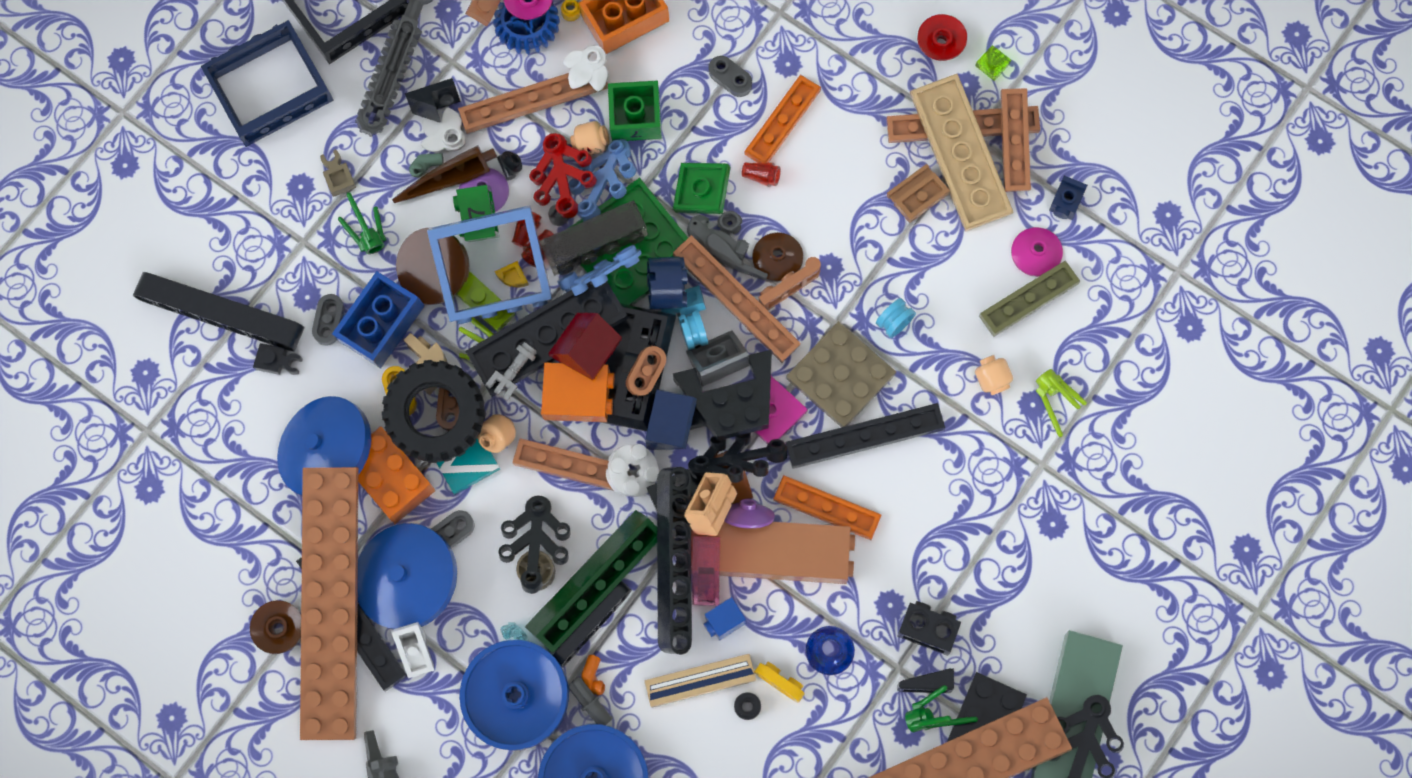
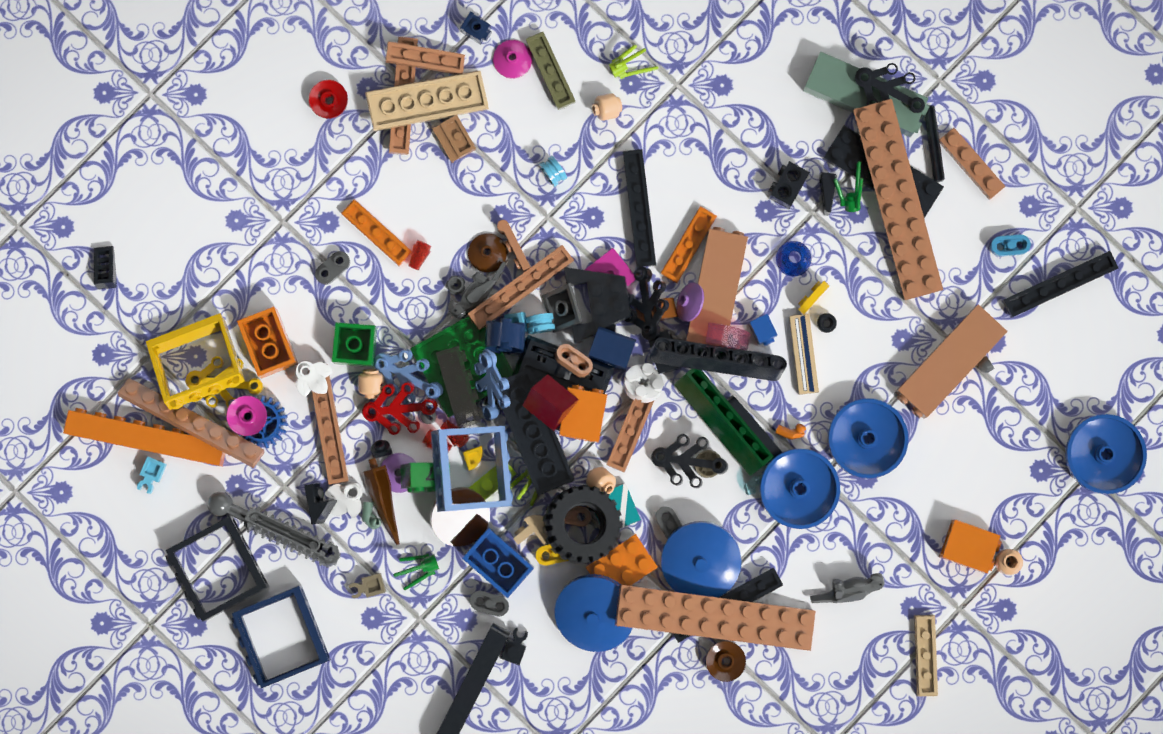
camera: 90 degrees left, 10 degrees up
white slope [391,622,434,678] -> none
light grey hinge [485,342,537,401] -> none
dark grey axle [568,677,613,725] -> none
green tile [673,163,731,214] -> none
light nougat brick [684,472,737,536] -> none
dark tan plate [786,321,896,428] -> none
clear neon green plate [975,45,1011,81] -> none

